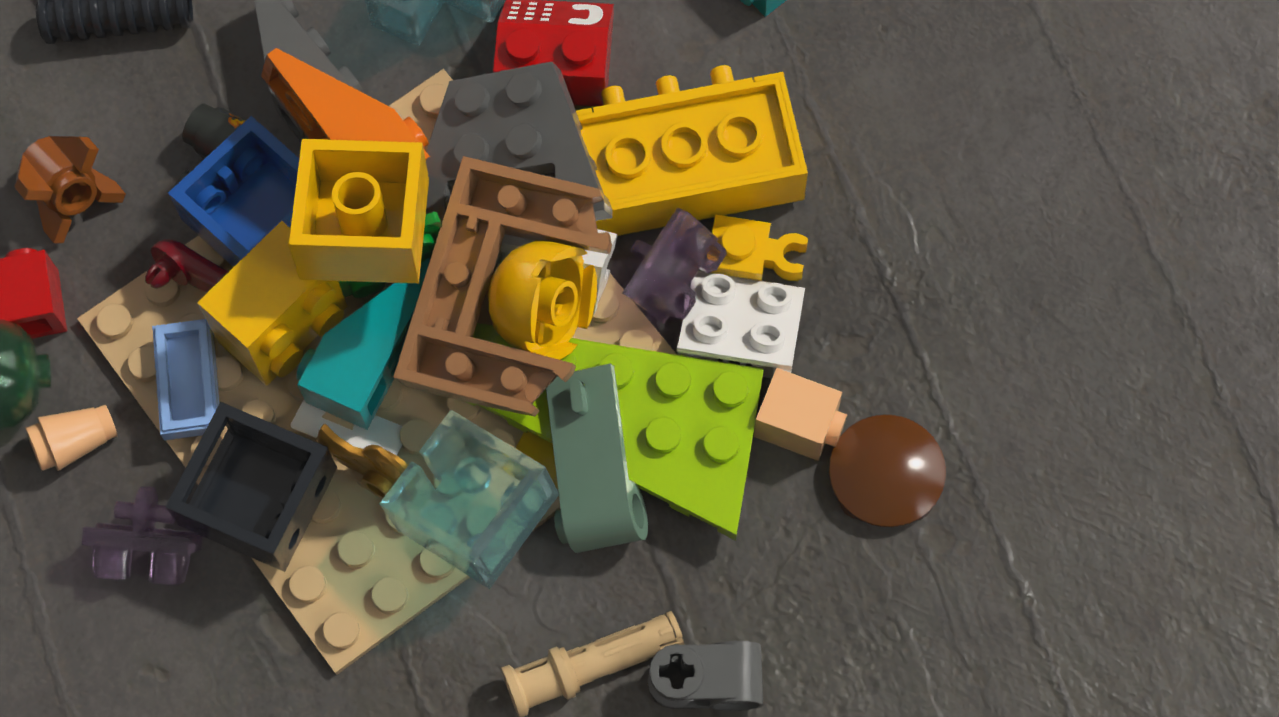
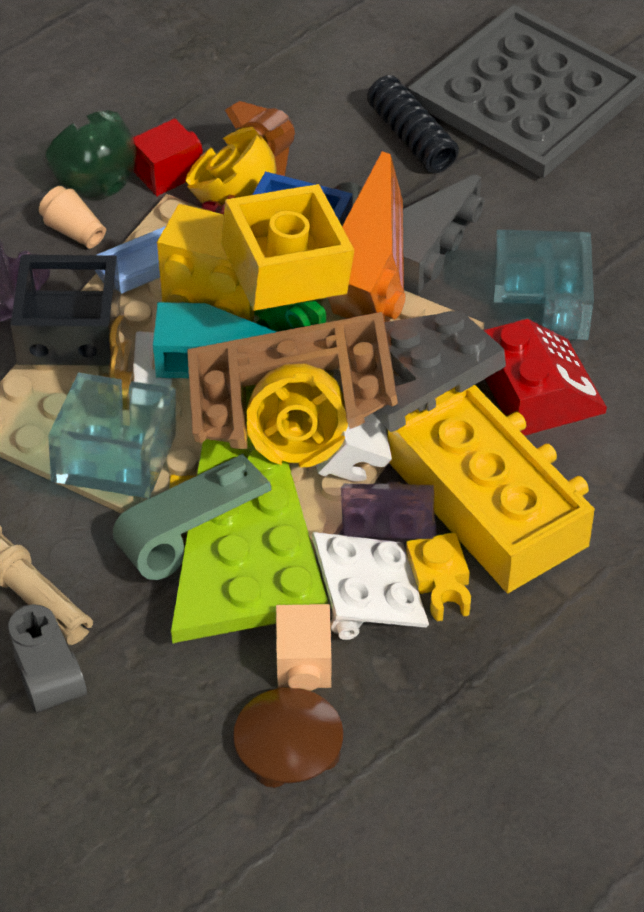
camera: 65 degrees right, 20 degrees down
none -> yellow cylinder [186,127,276,204]

